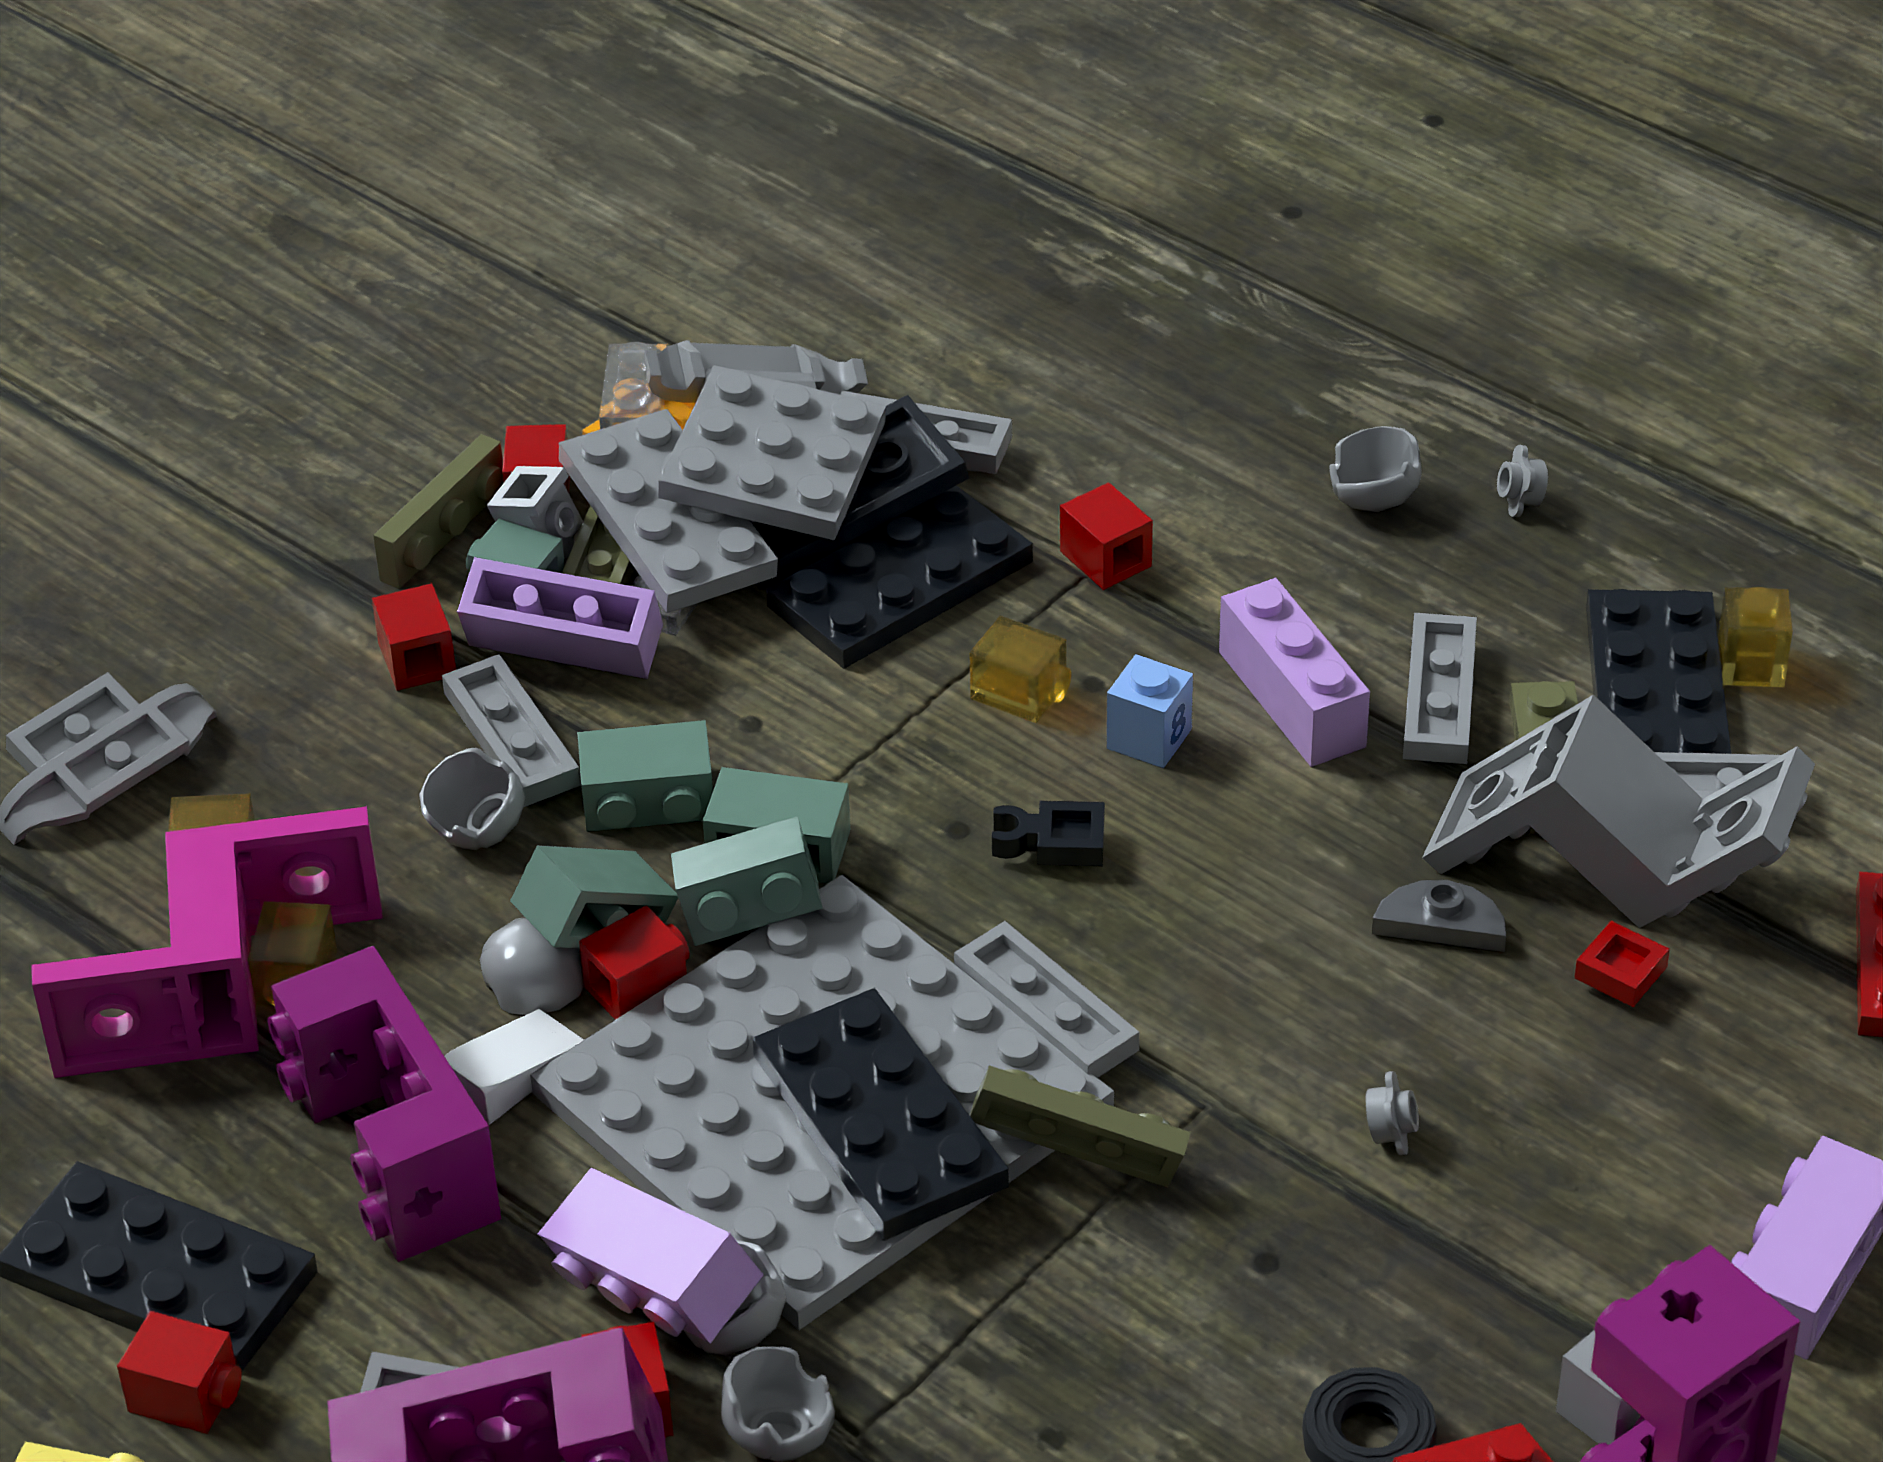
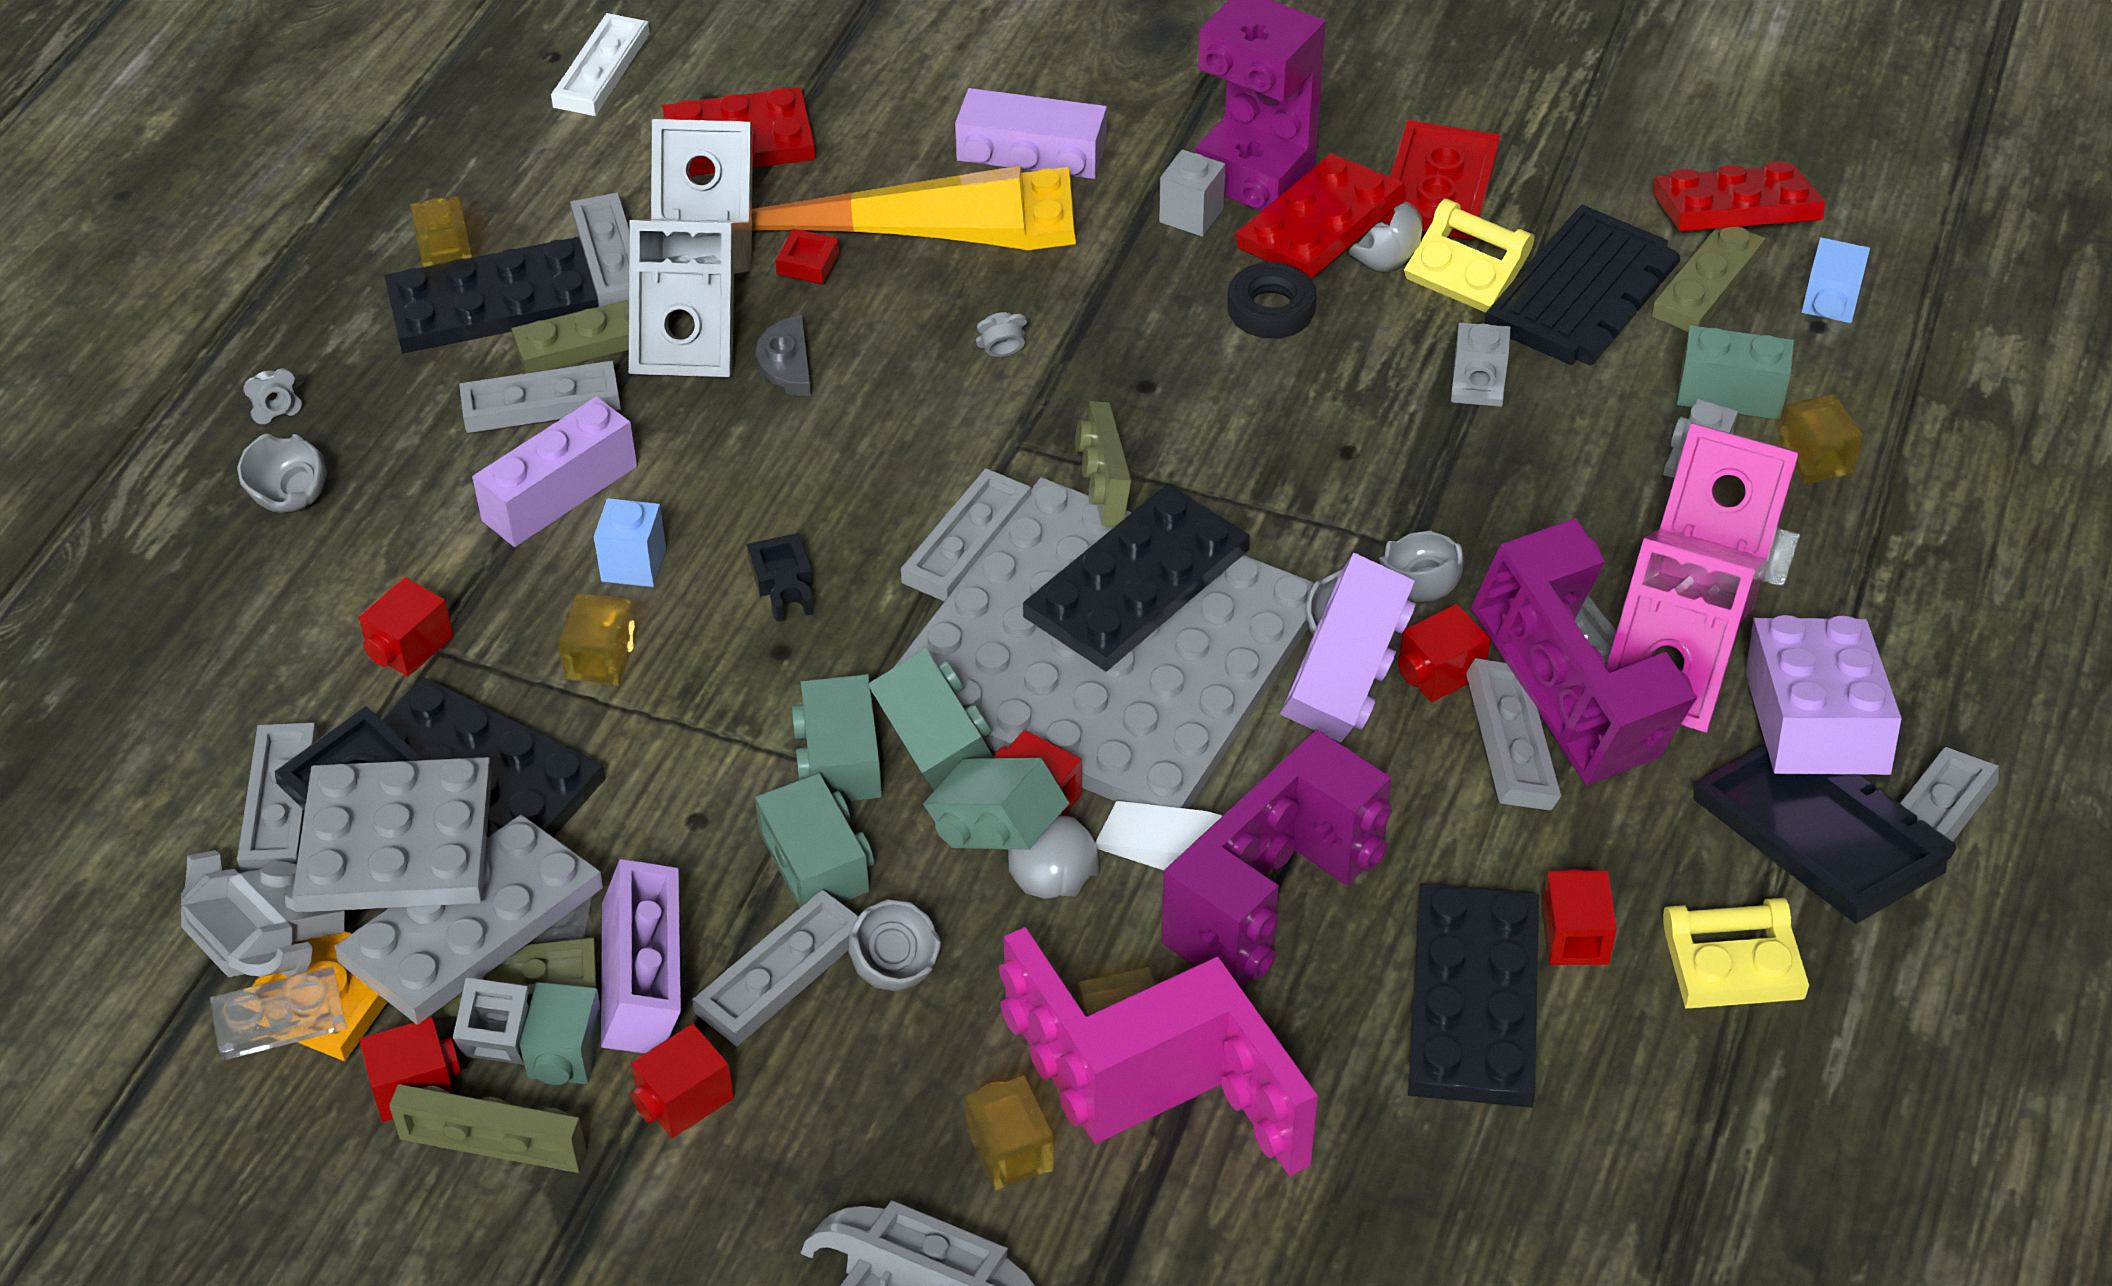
camera: 110 degrees left, 5 degrees up
none -> yellow plate [752,166,1076,250]

